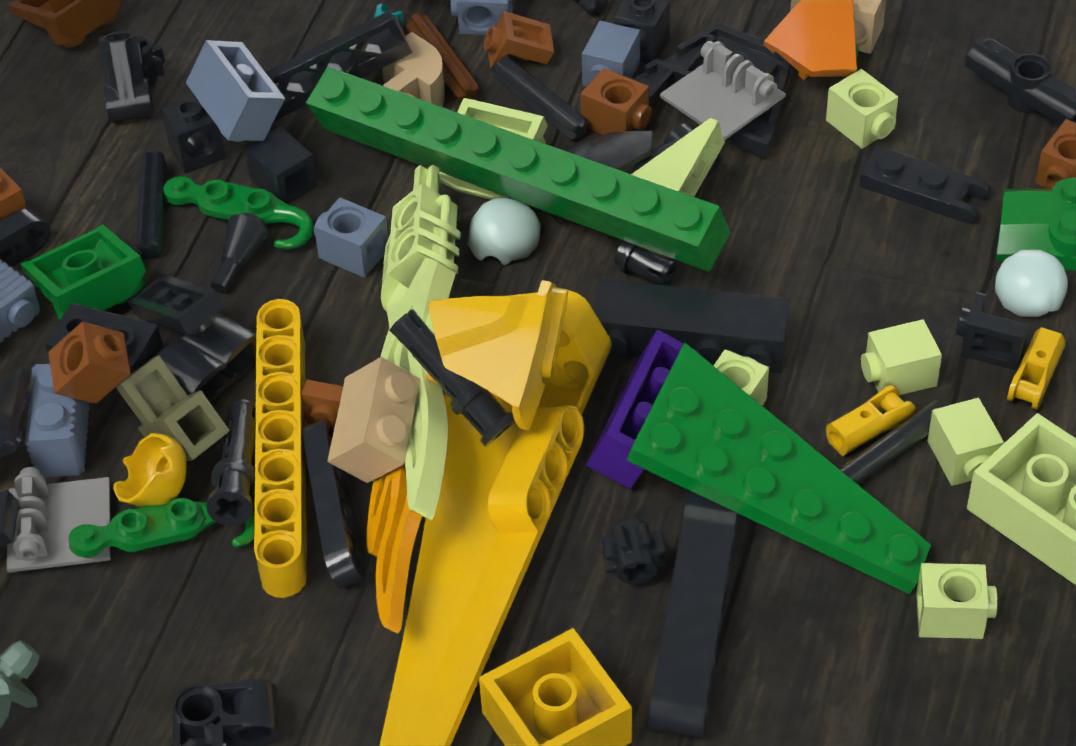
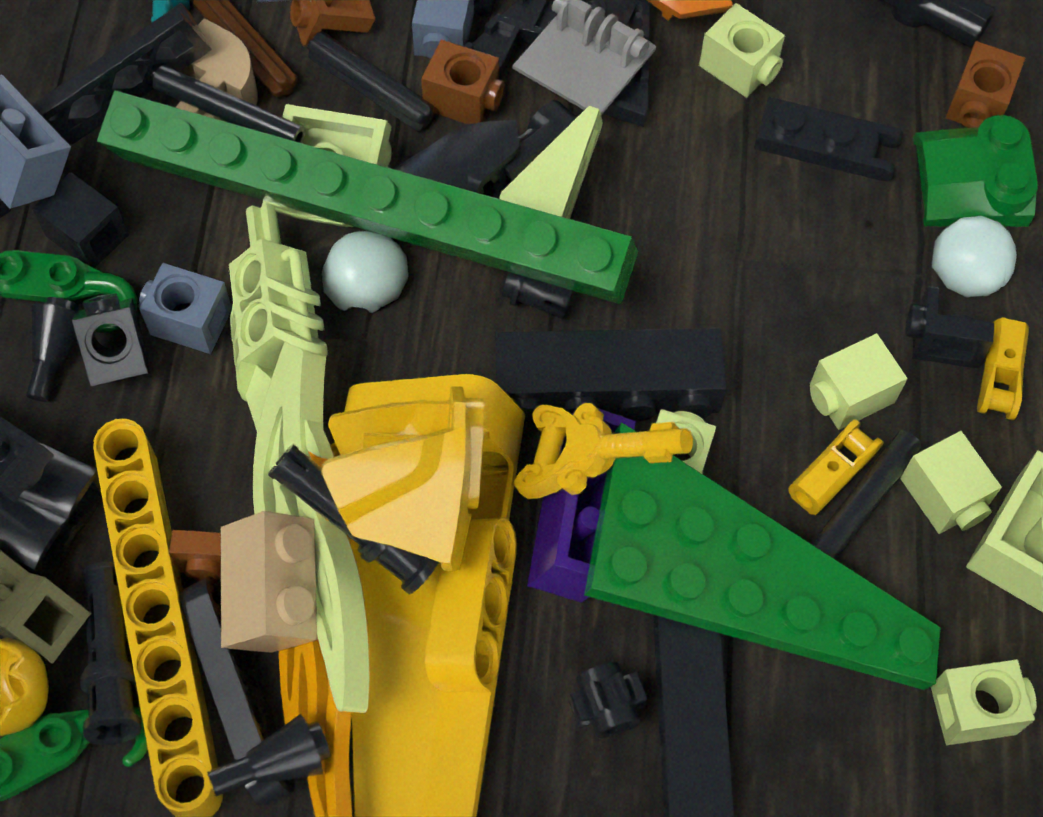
camera: 15 degrees left, 15 degrees up
none -> brick [72,293,150,386]
none -> black piece [153,65,305,143]
none -> black cone [207,714,330,797]
none -> yellow piece [514,403,693,499]

